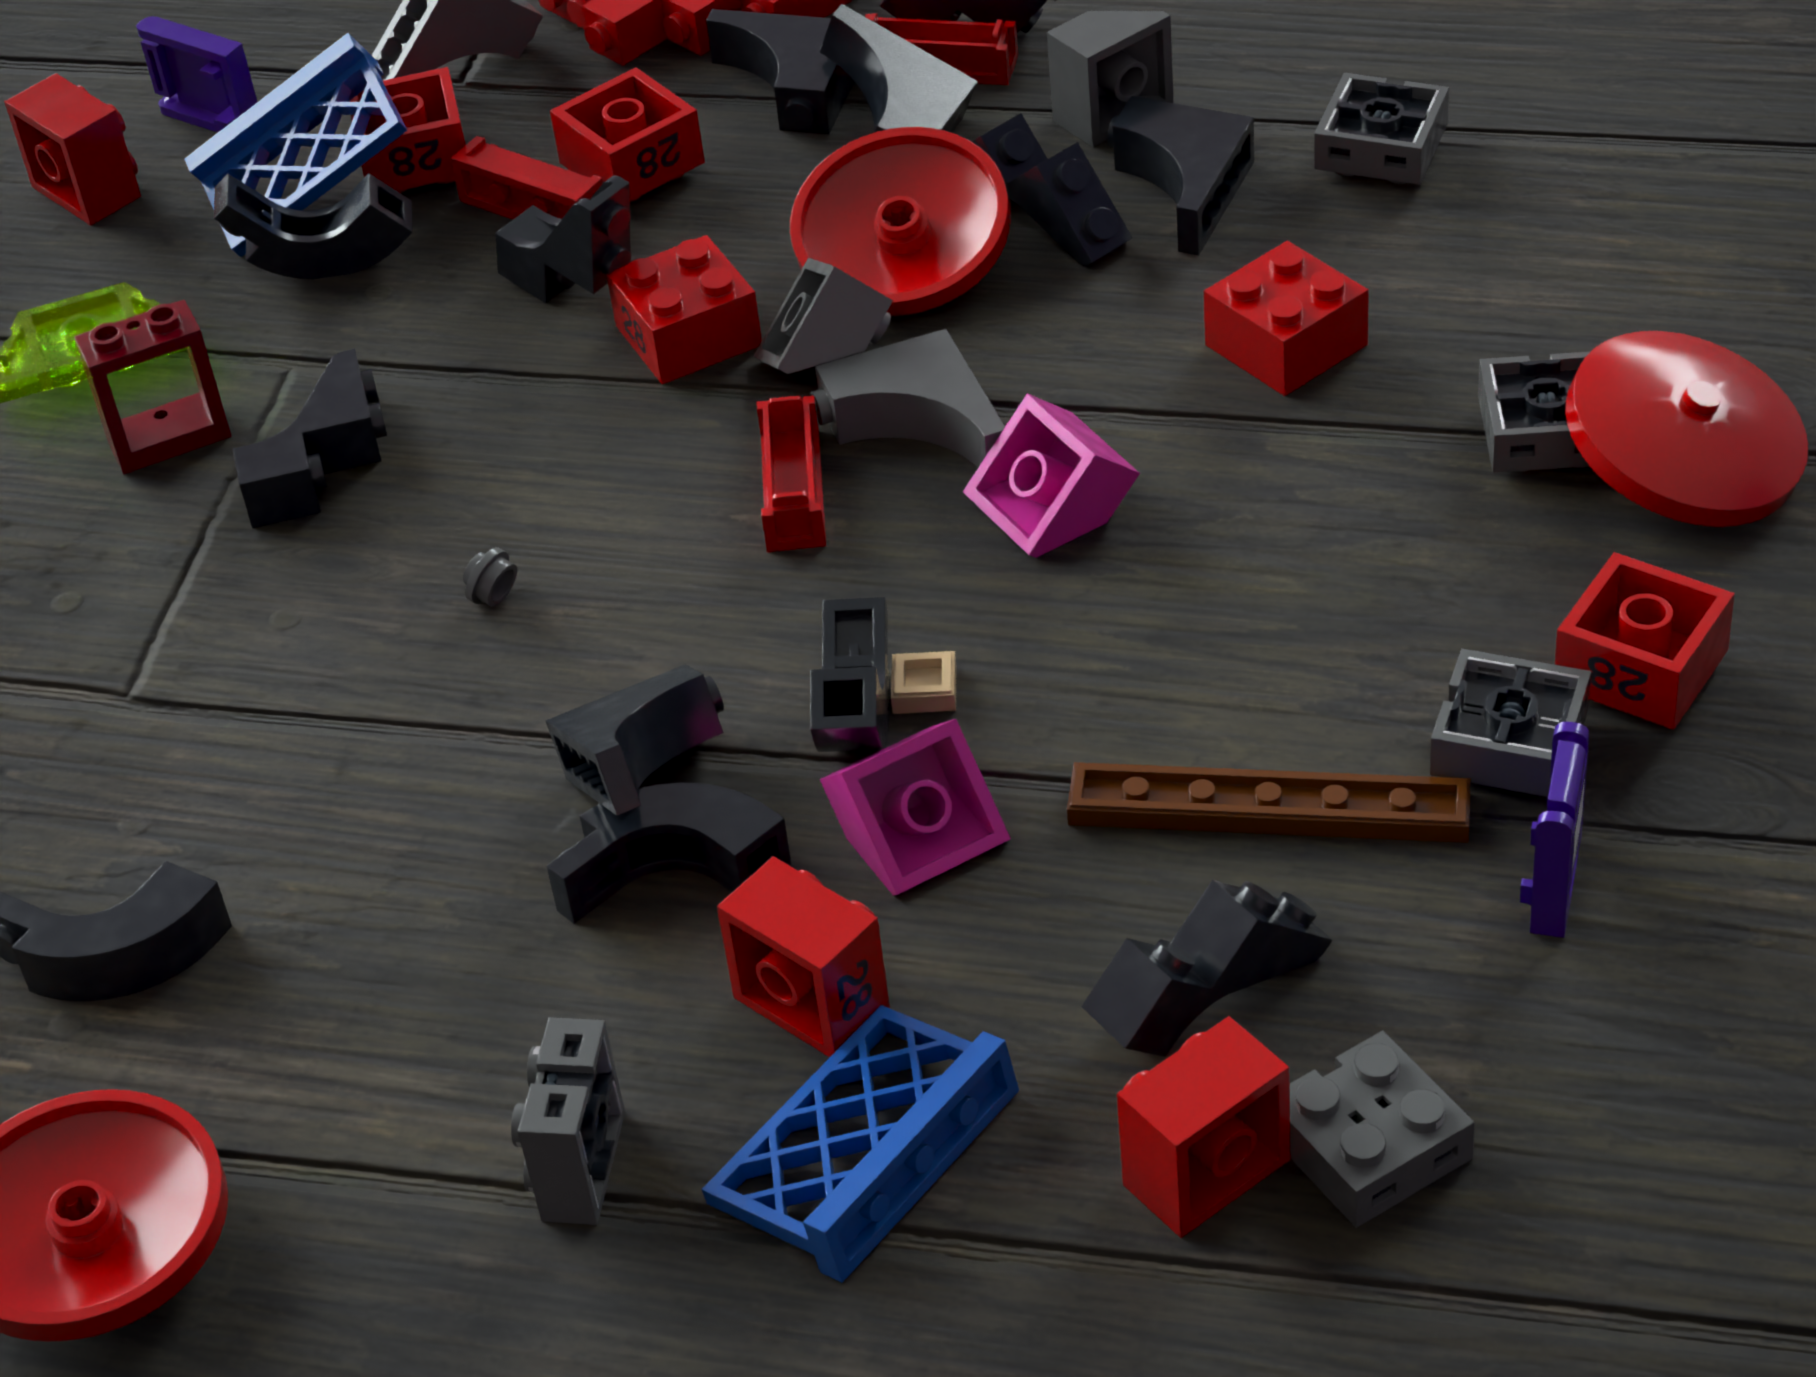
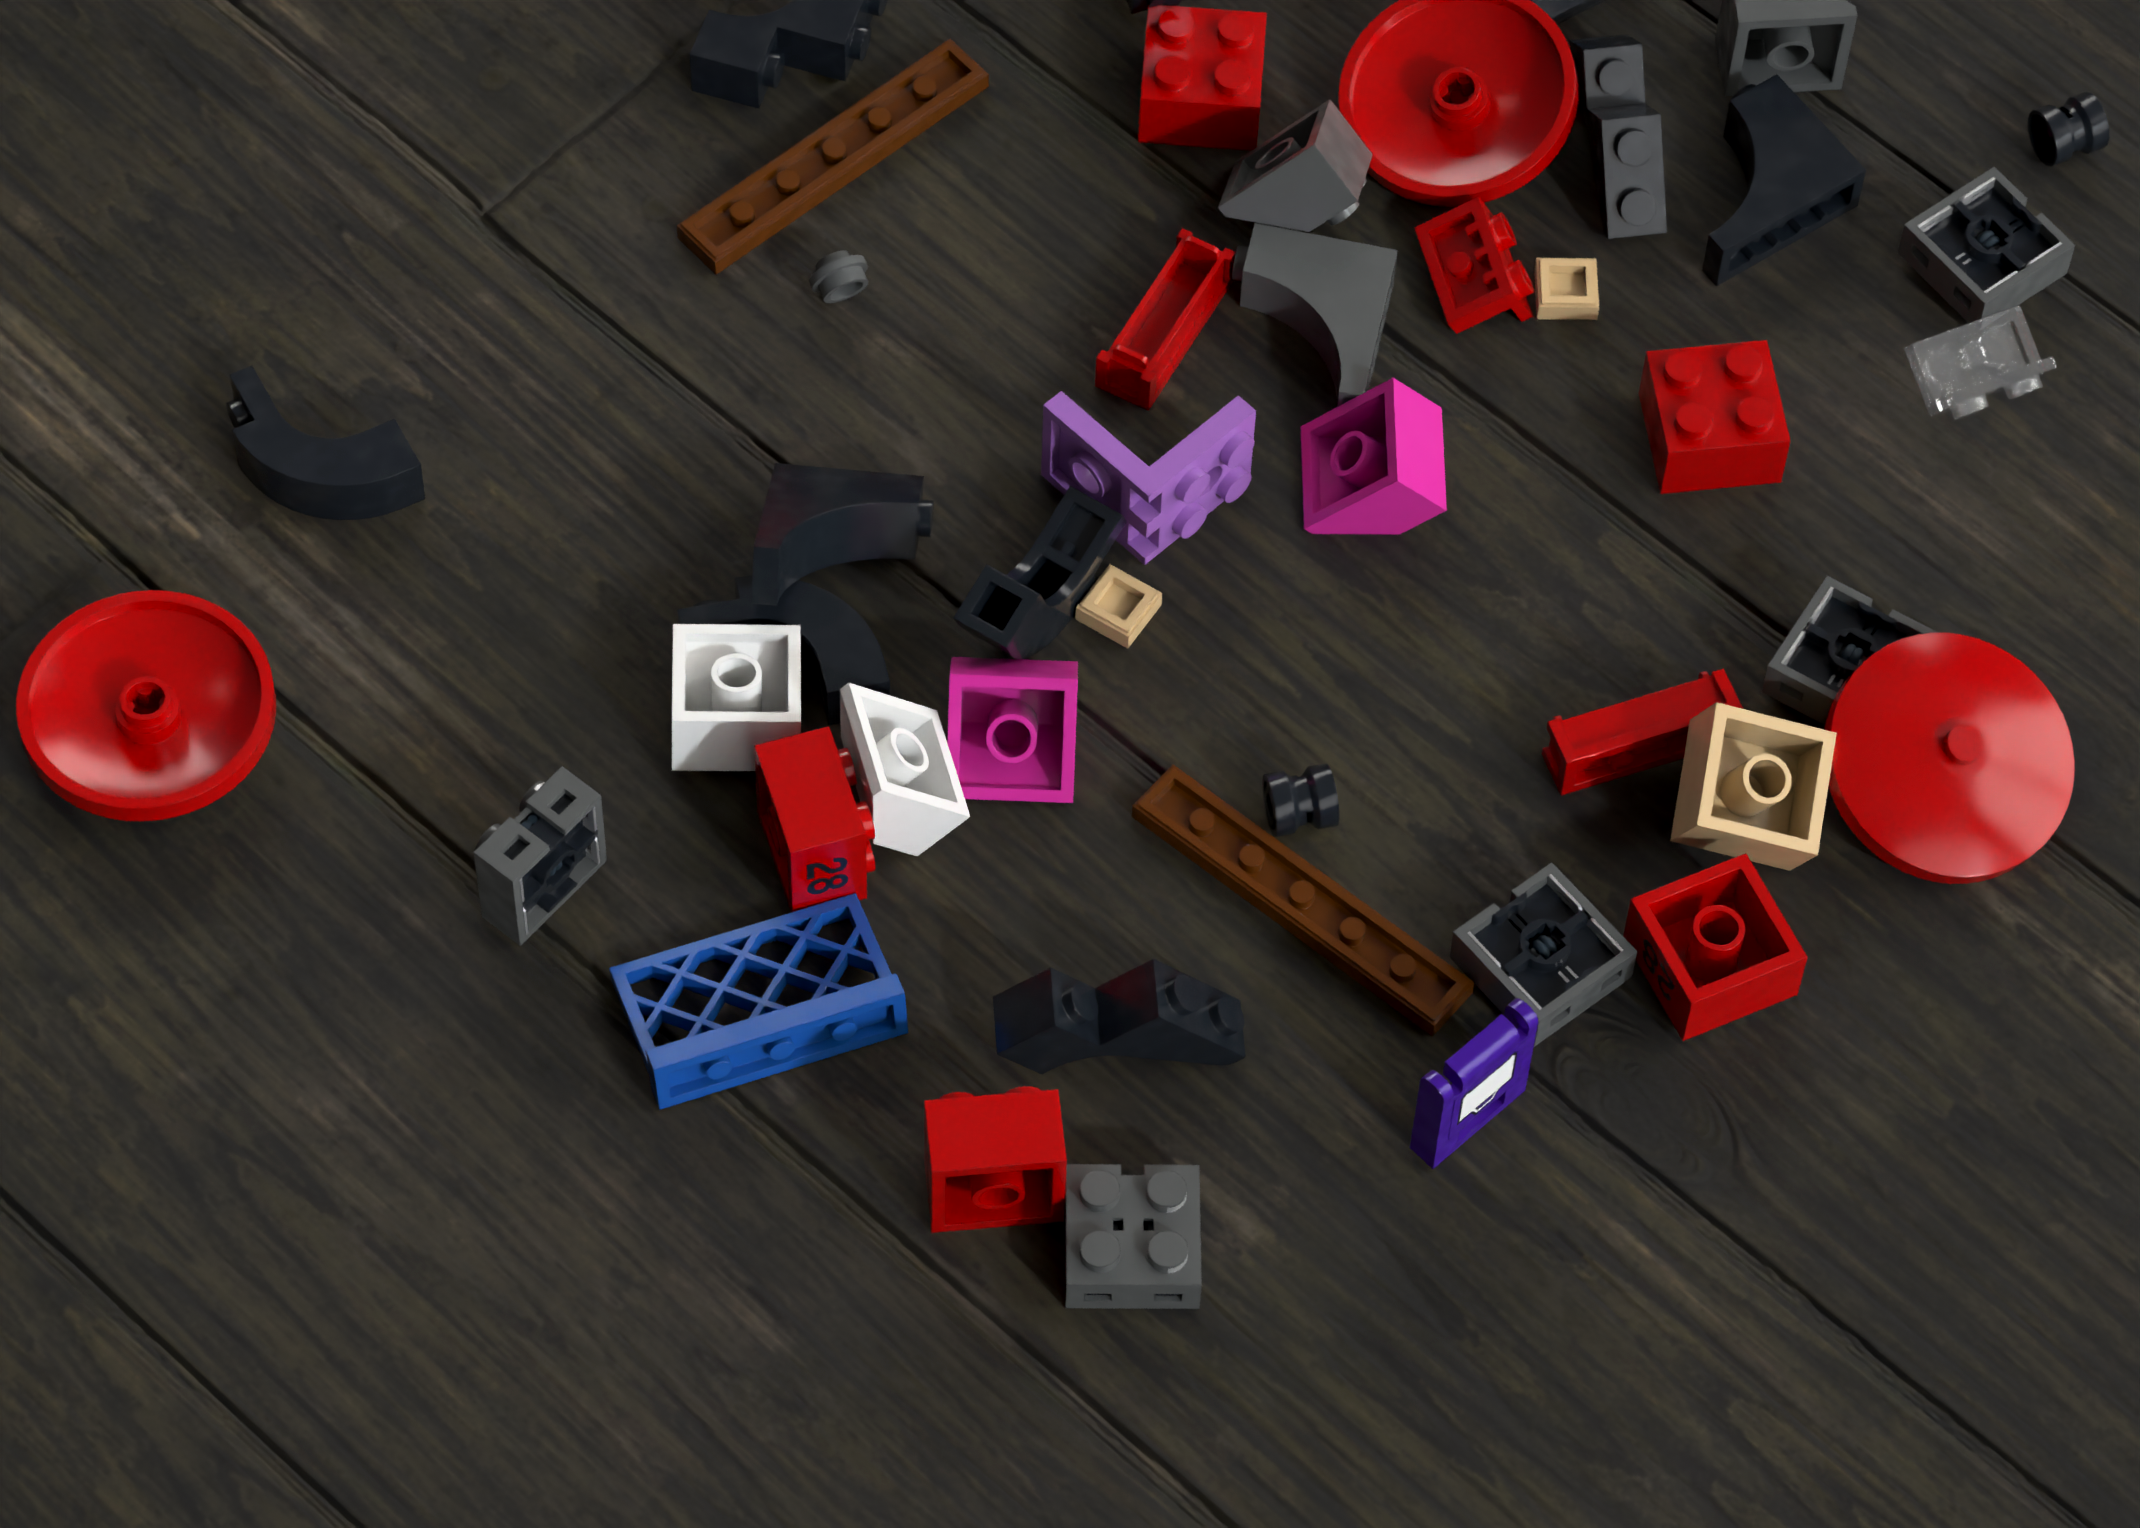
camera: 25 degrees right, 15 degrees up
none -> white slope [672,624,801,771]
none -> reddish brown tile [677,39,989,275]
none -> white slope [840,683,970,856]
none -> medium lavender bracket [1041,391,1256,565]
none -> black wheel [1262,763,1339,837]
none -> red bracket [1414,196,1534,334]
none -> tan tile [1534,258,1599,320]
none -> red container [1542,668,1743,796]
none -> tan brick [1670,702,1837,871]
none -> clear bracket [1904,305,2057,419]
none -> black wheel [2027,92,2109,167]

